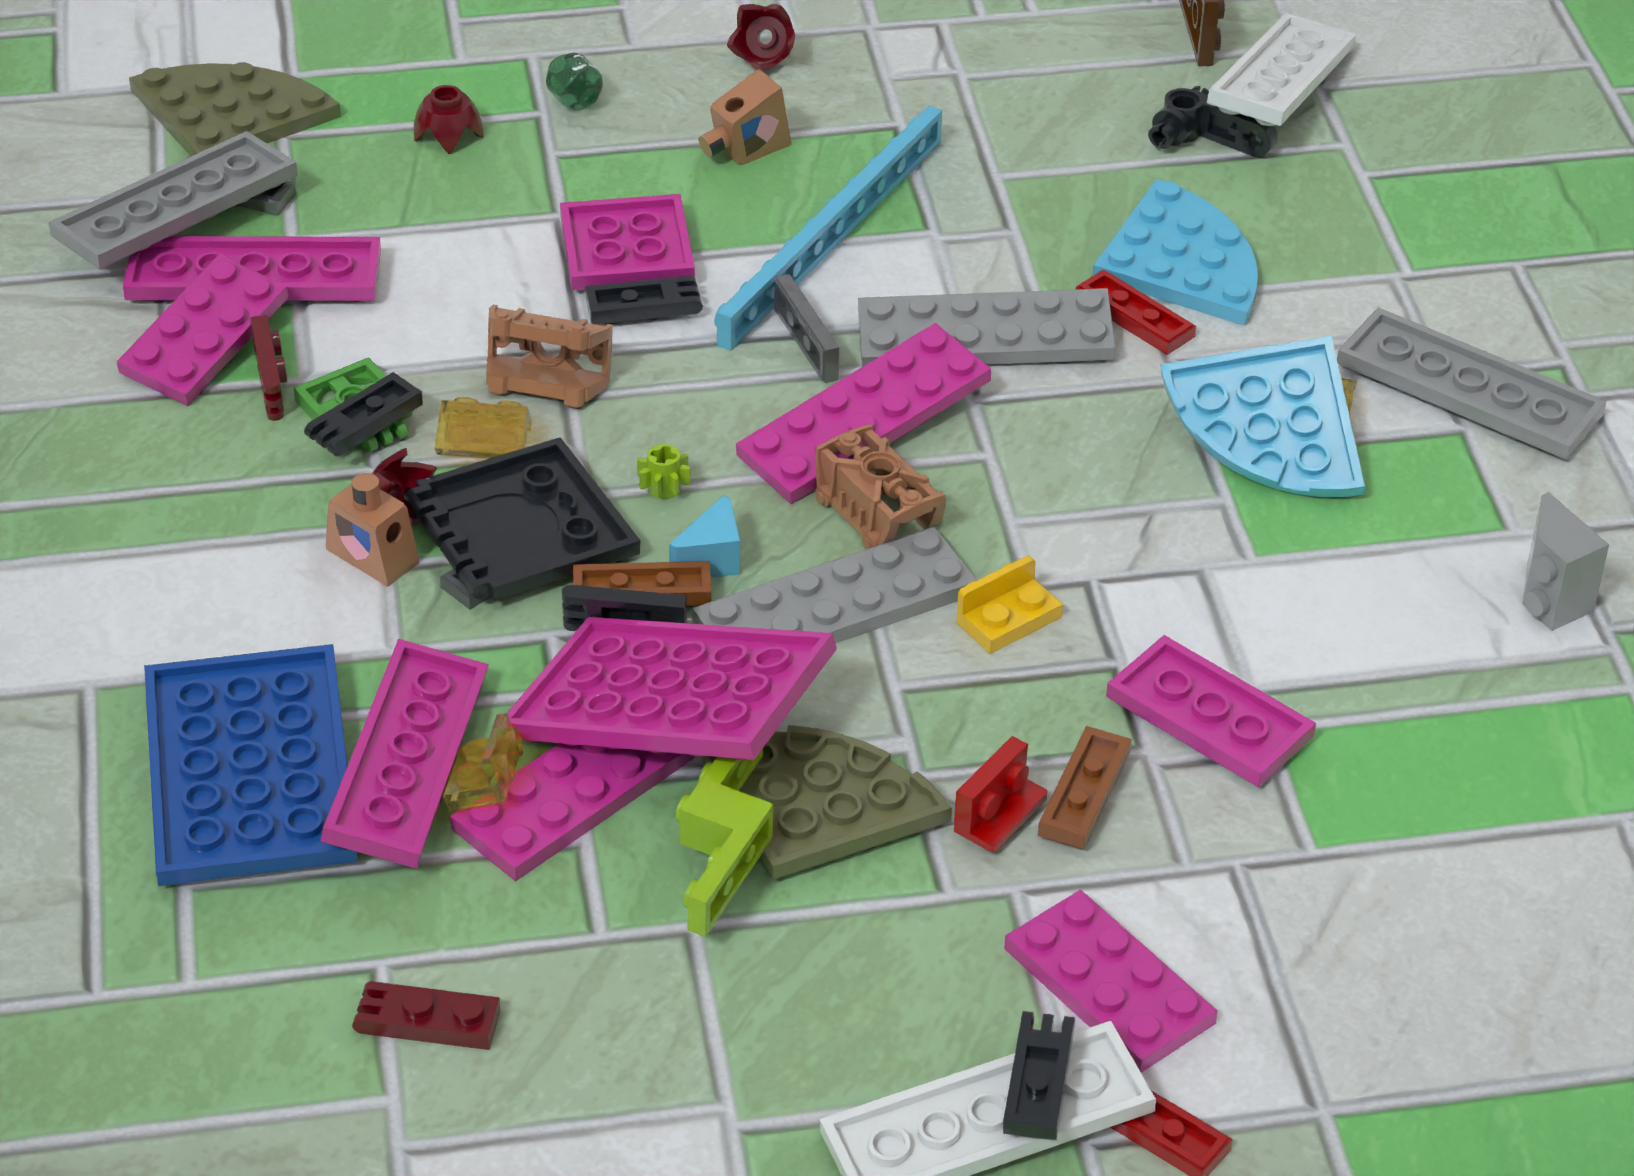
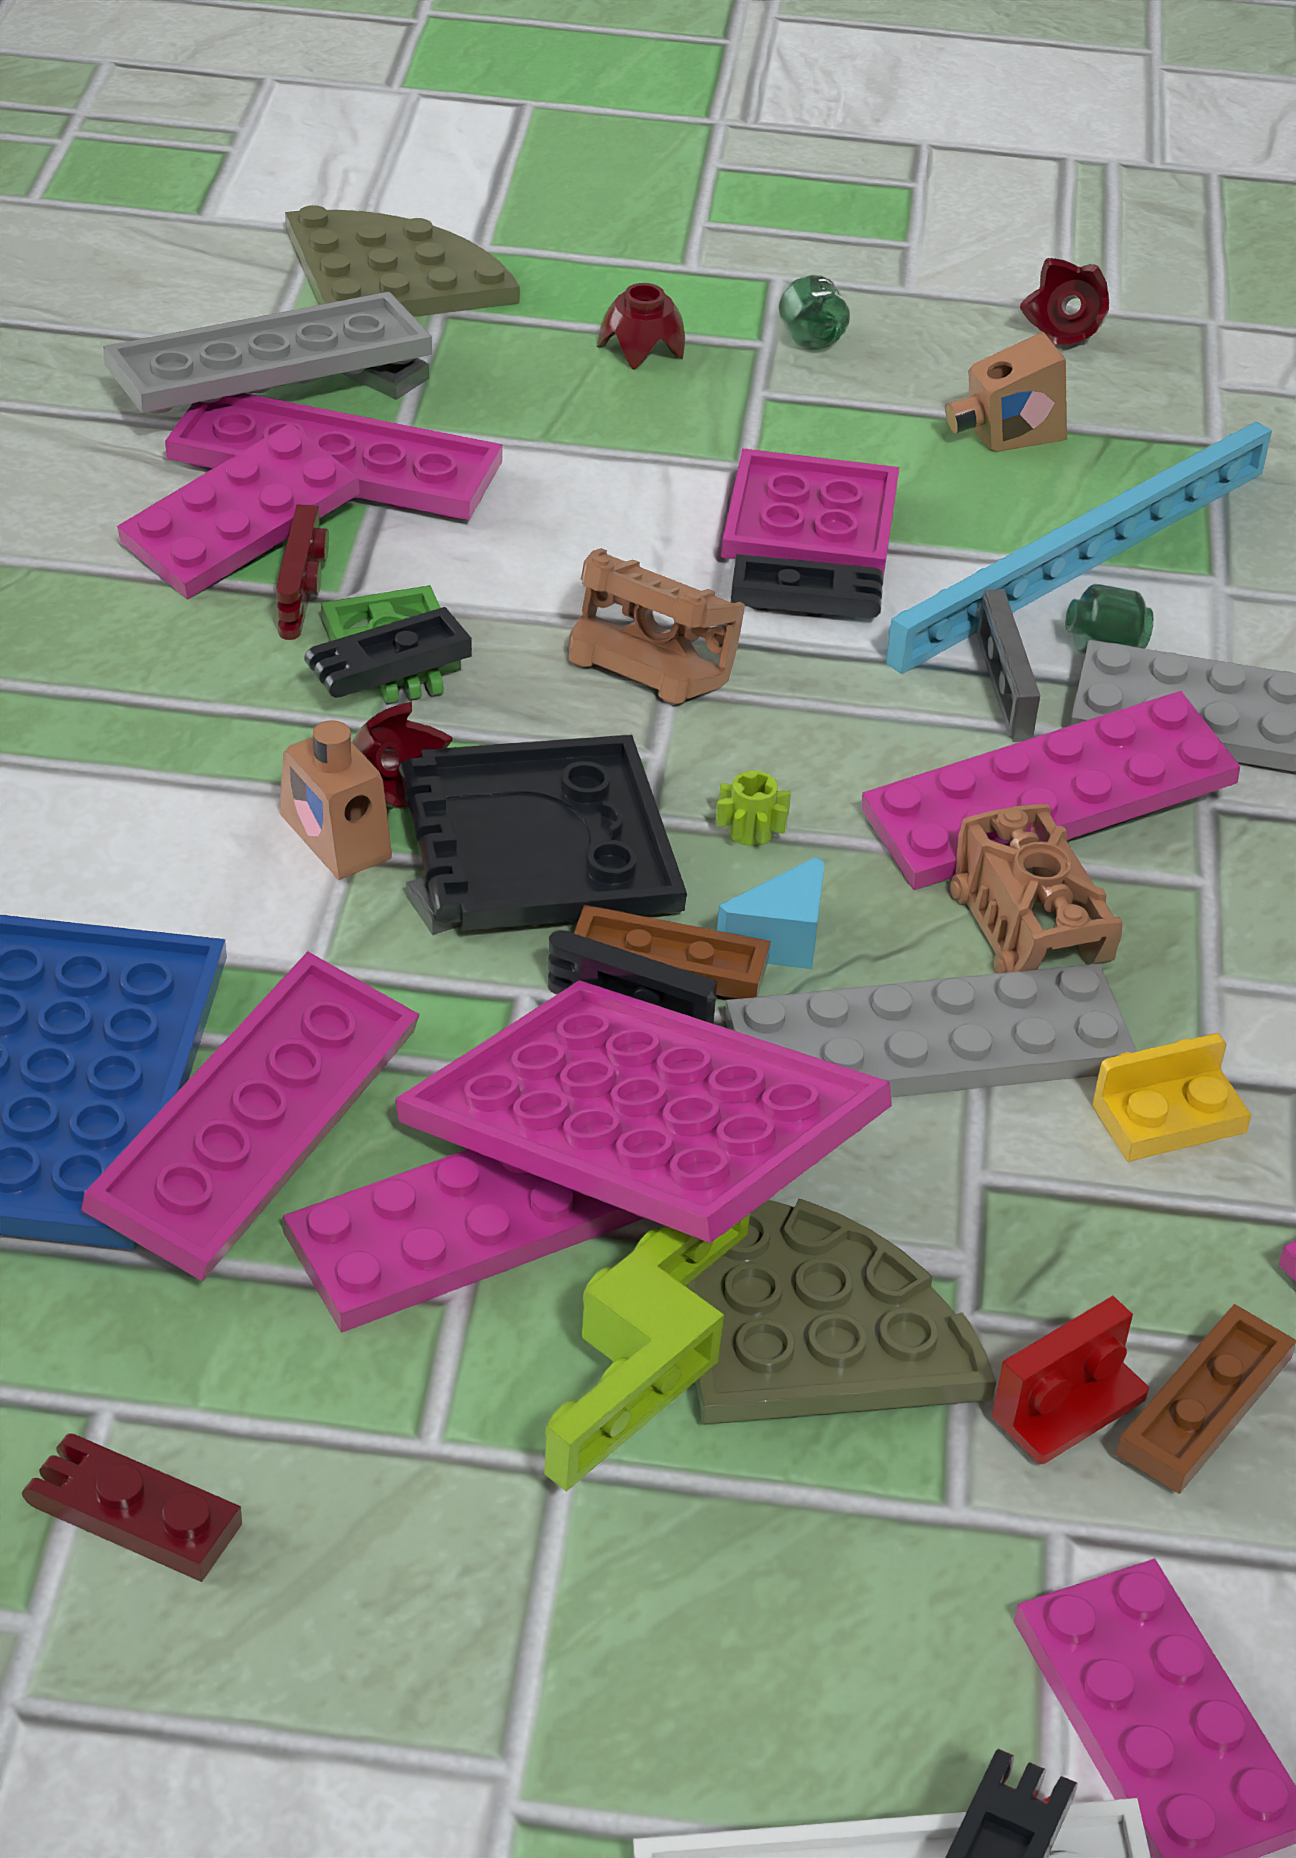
camera: 15 degrees right, 0 degrees up
clear yellow bracket [434,397,532,459] -> none
clear yellow bracket [443,713,524,812] -> none
none -> clear green head [1065,584,1154,655]

